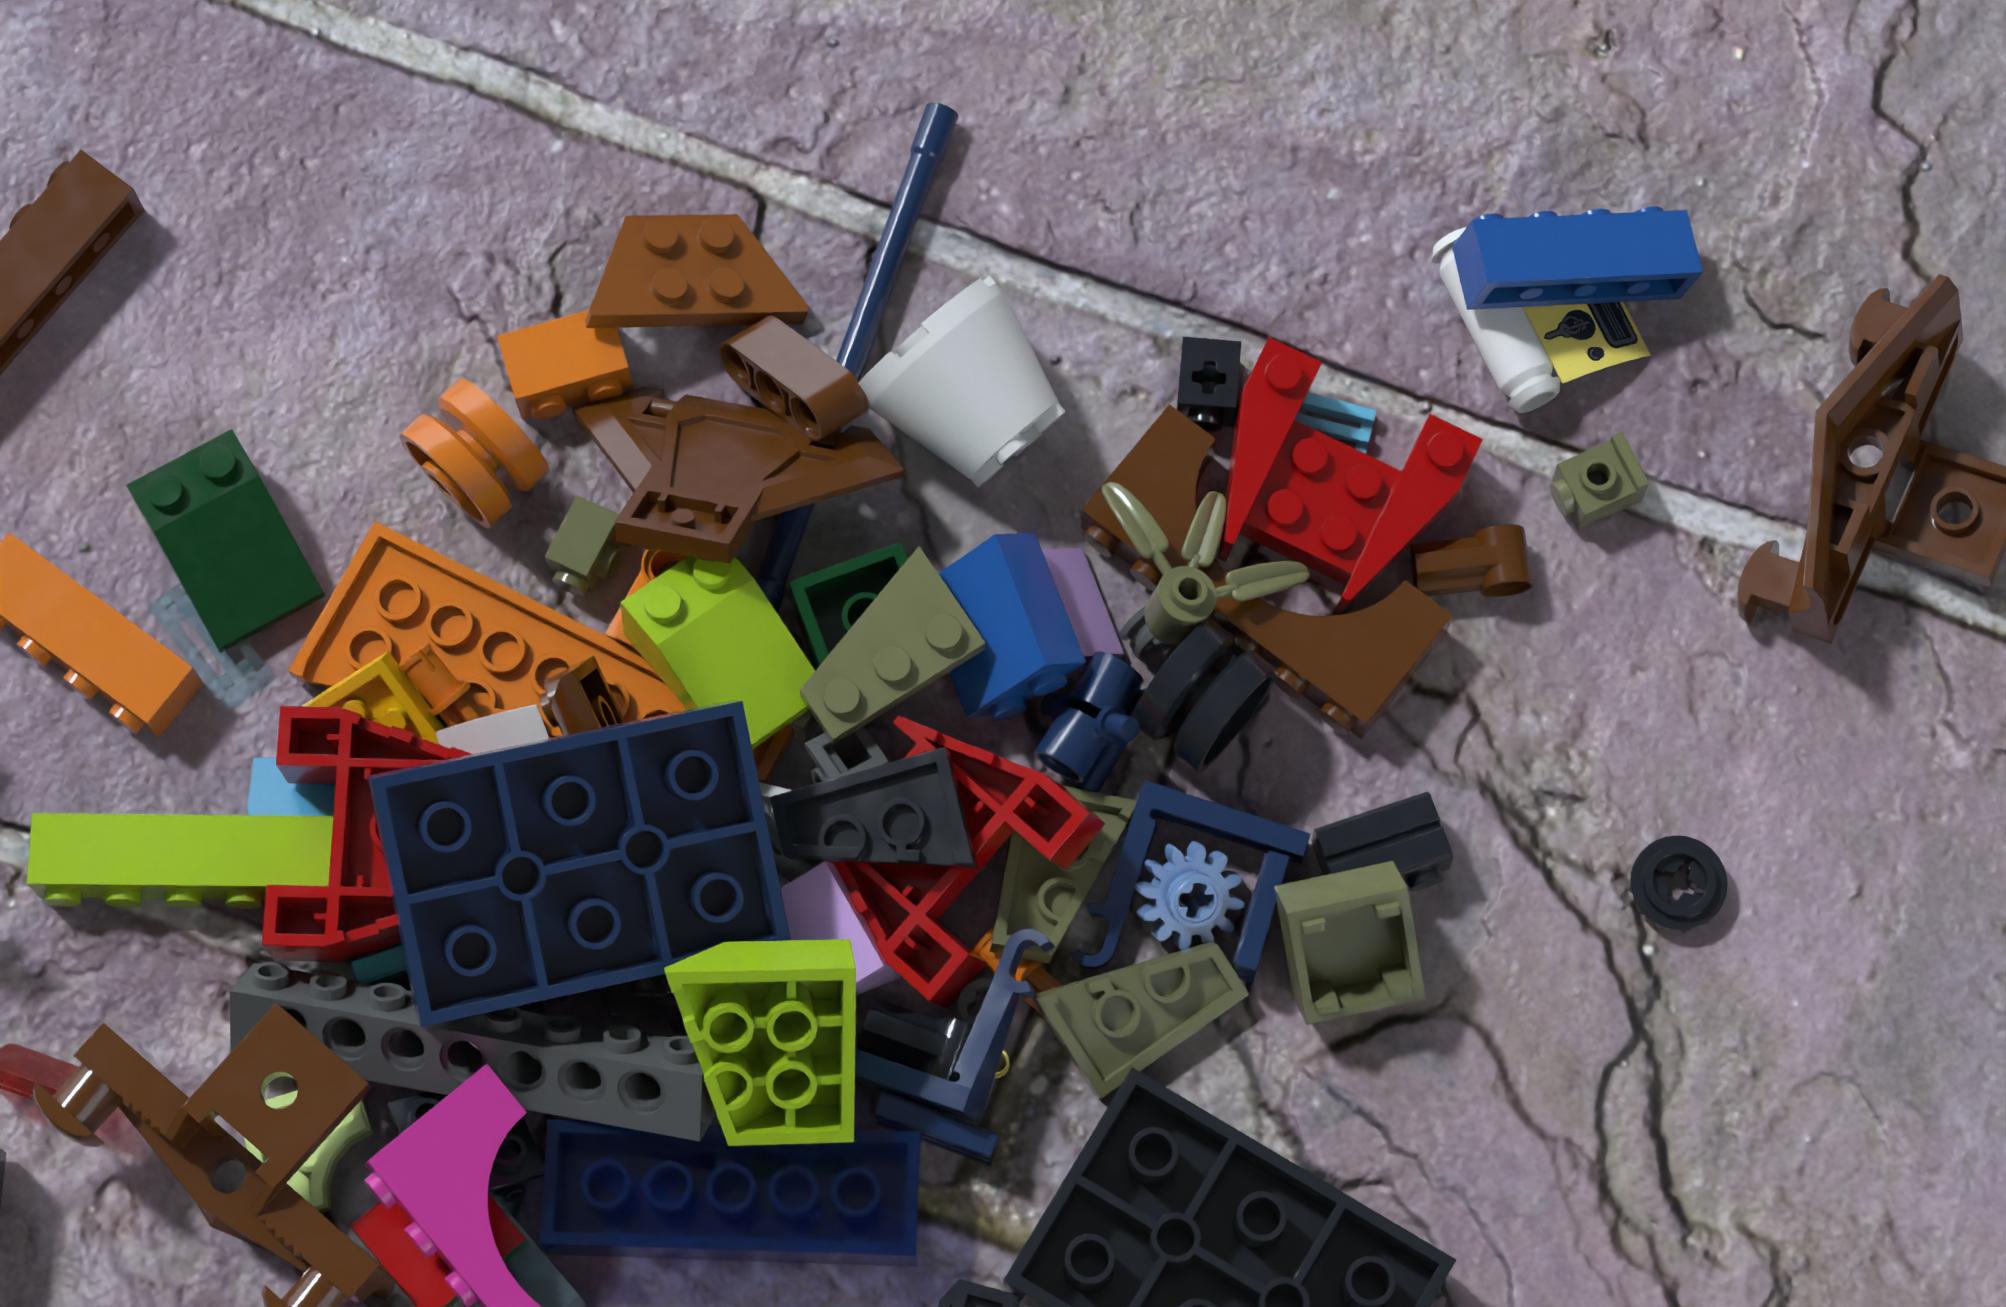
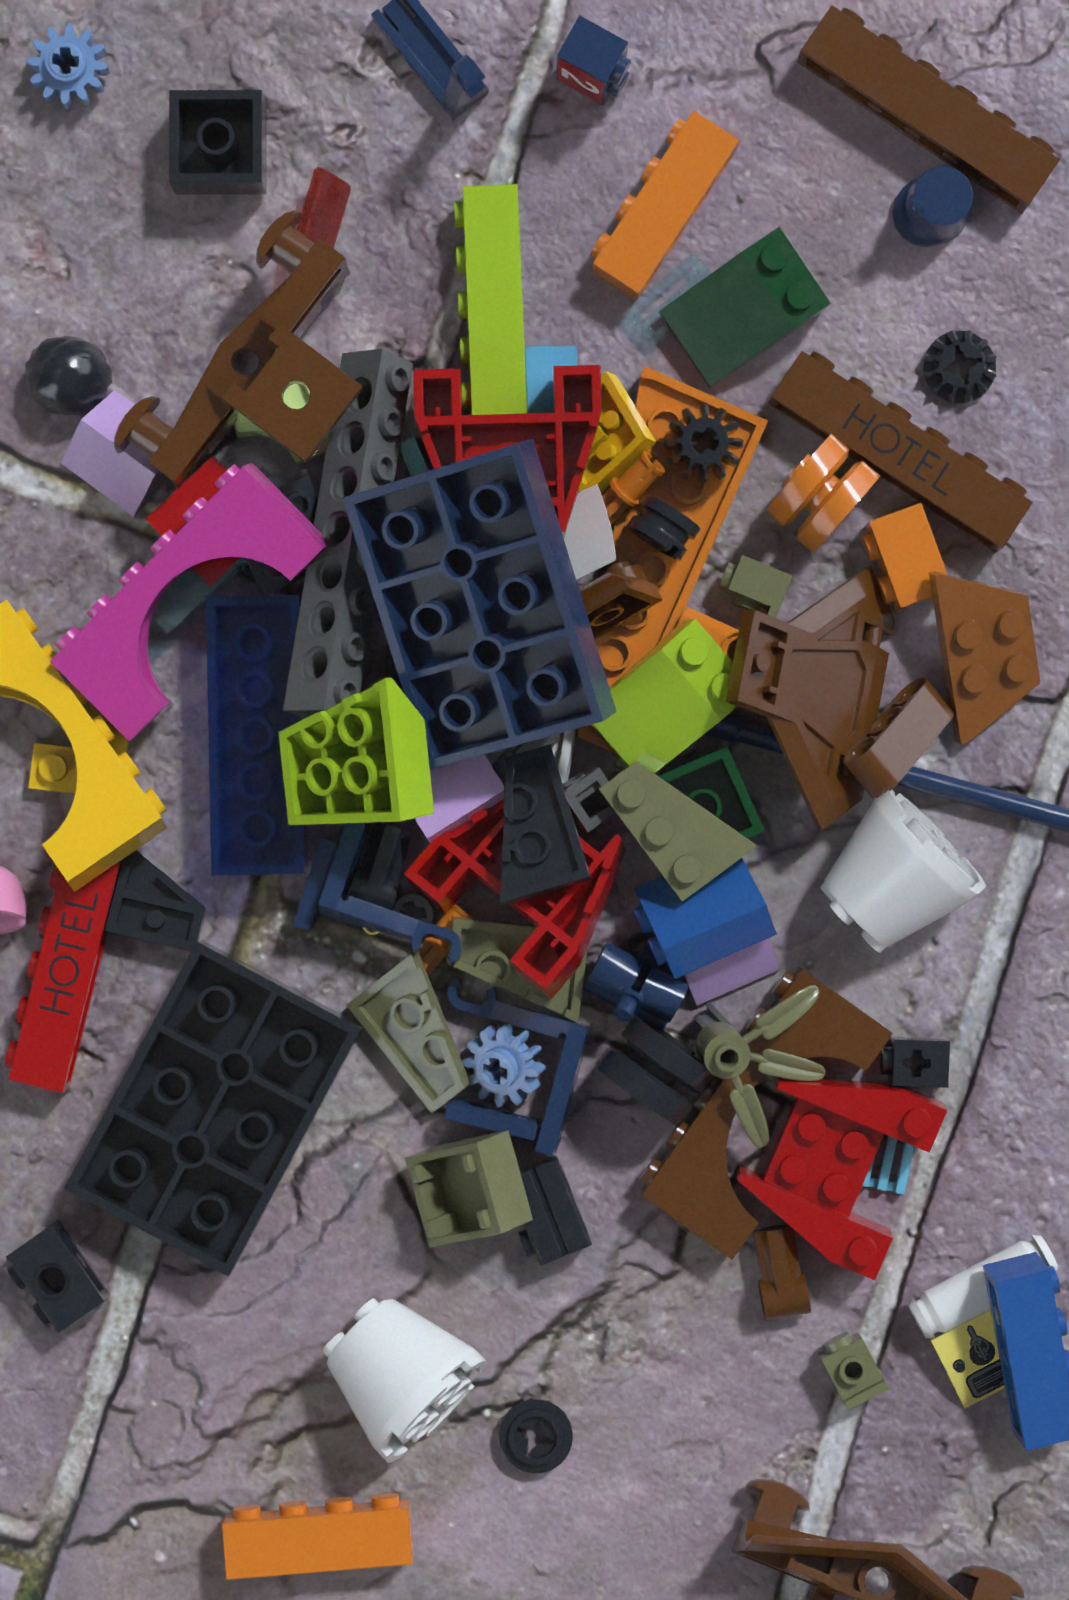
camera: 80 degrees right, 15 degrees up
none -> orange brick [222,1493,414,1580]
none -> white cone [322,1298,488,1463]
none -> black wheel [627,494,701,561]
none -> black gear [664,404,743,484]
none -> reddish brown brick [768,351,1033,553]
none -> dark blue hat [892,166,973,247]
none -> black gear [923,330,996,403]

